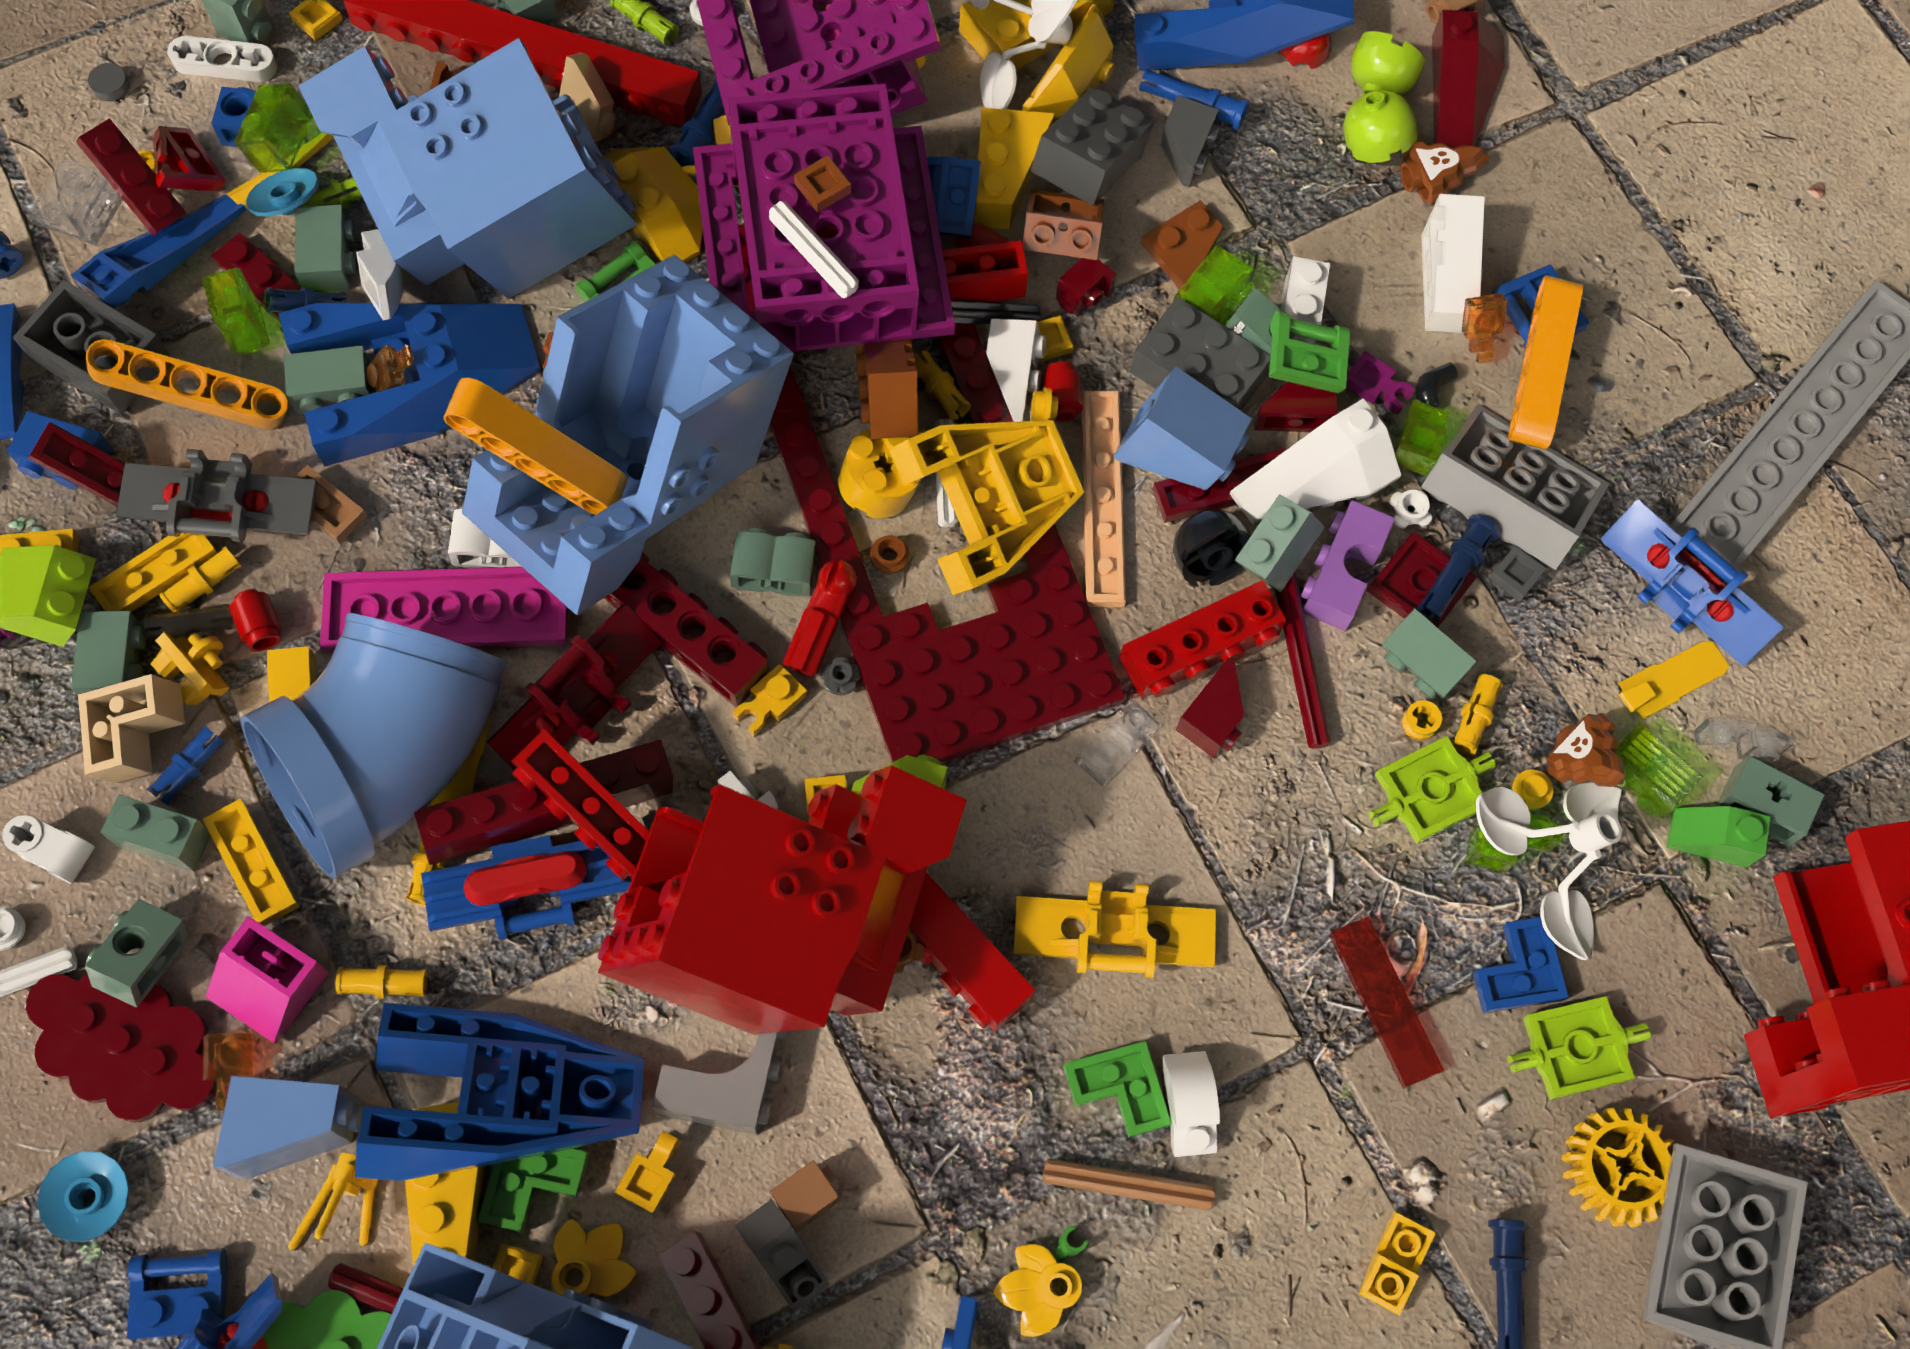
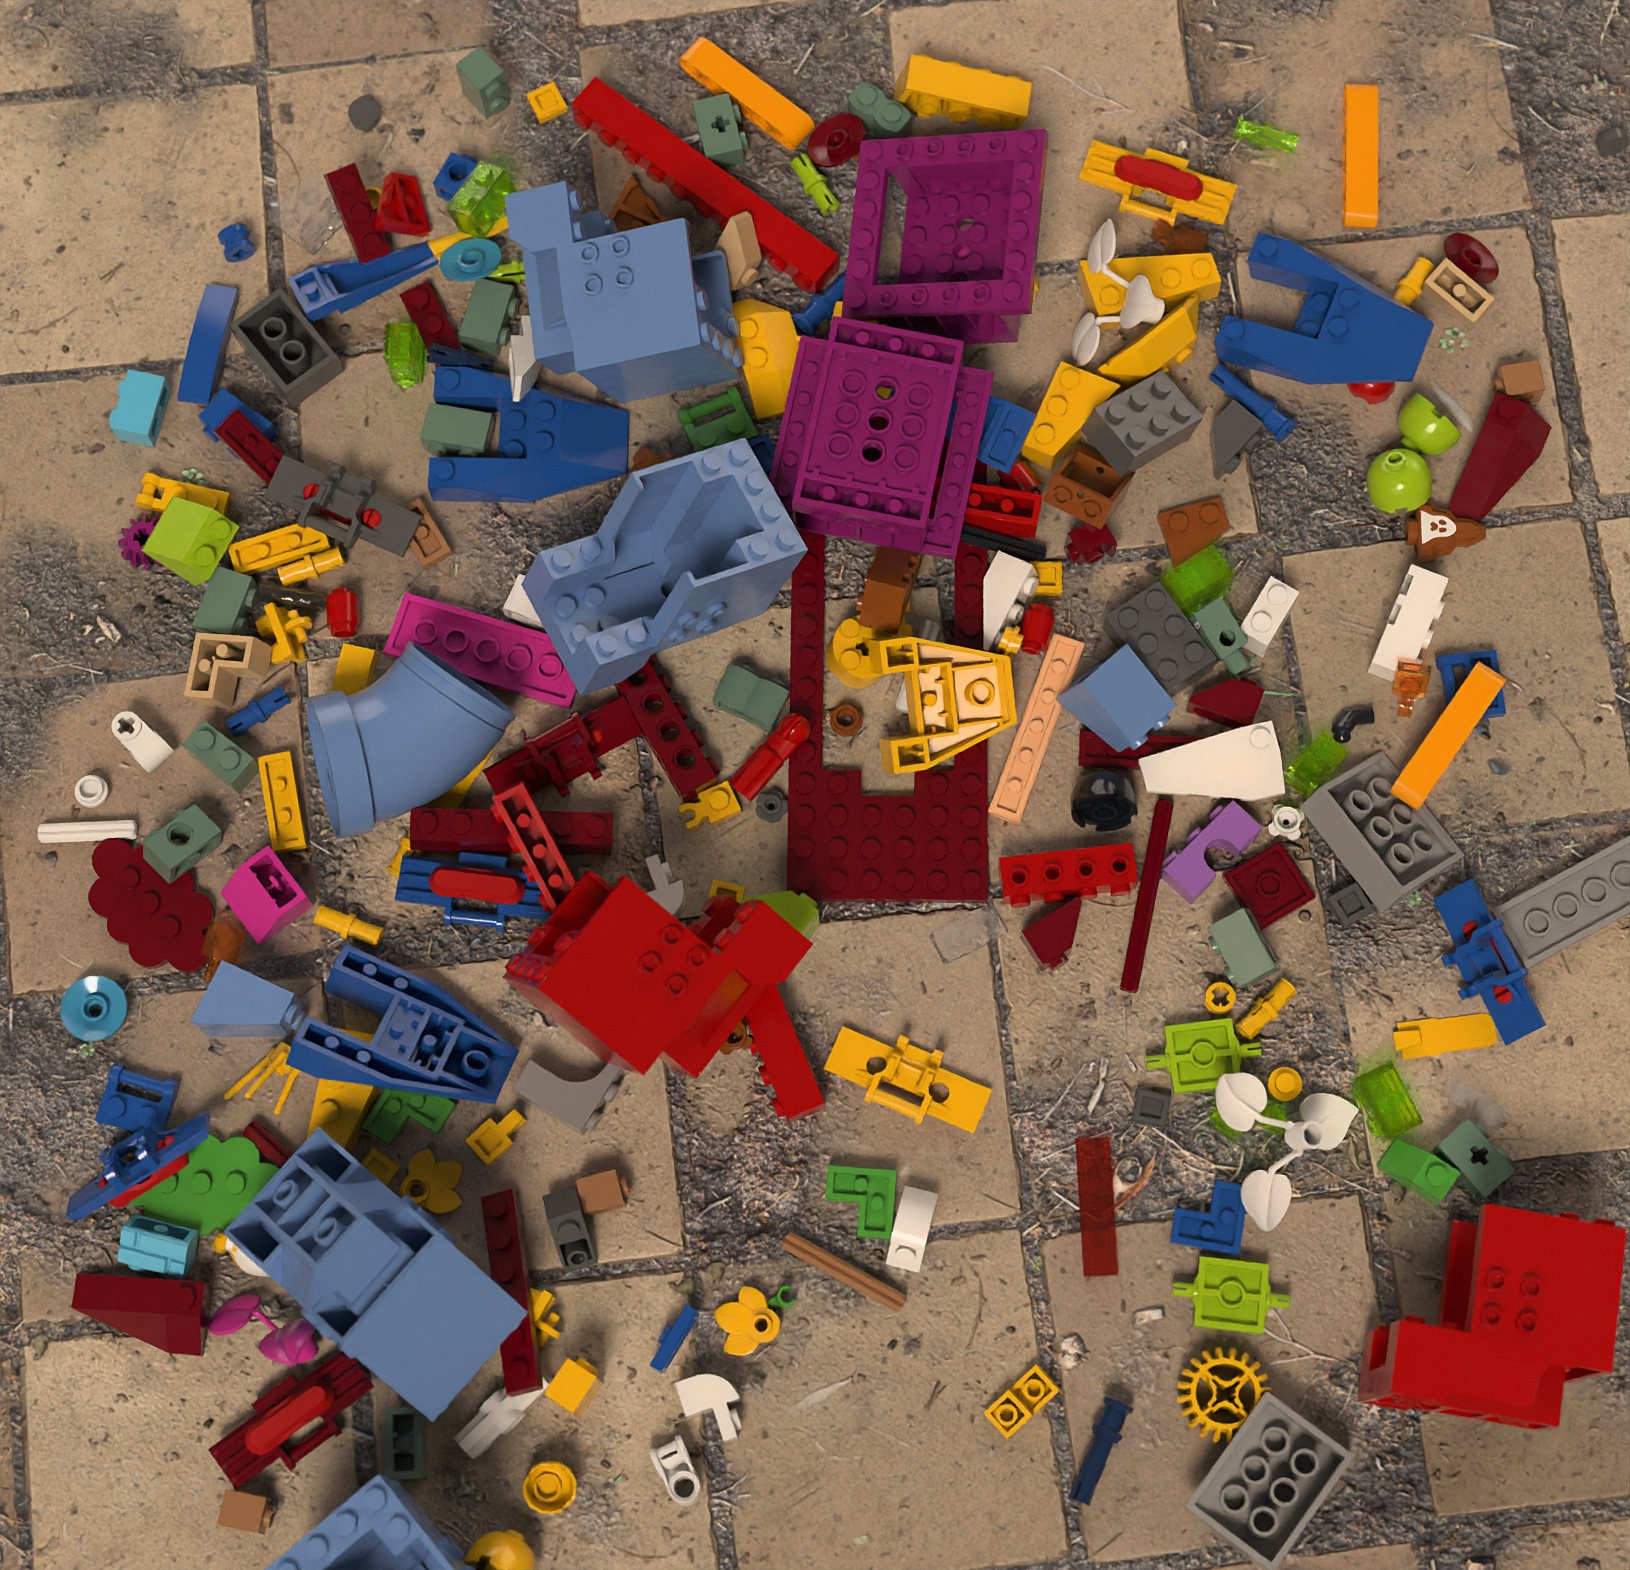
camera: 30 degrees right, 5 degrees up
light orange beam [86,339,288,430] -> none
white beam [167,36,278,82] -> none
clear orange plate [367,345,414,392] -> none
light orange beam [443,378,628,515] -> none
white axle [769,201,859,298] -> none
dark orange plate [794,155,851,213] -> none
yellow pin [914,351,971,420] -> none
sand green brick [1235,494,1325,593] -> none
bright green plate [1269,311,1350,393] -> none
magenta plate [1346,351,1415,414] -> none
dark blue pin [1417,514,1501,622] -> none
dark orange rock [1546,713,1625,787] -> none
none -> dark grey tile [1131,1088,1172,1130]

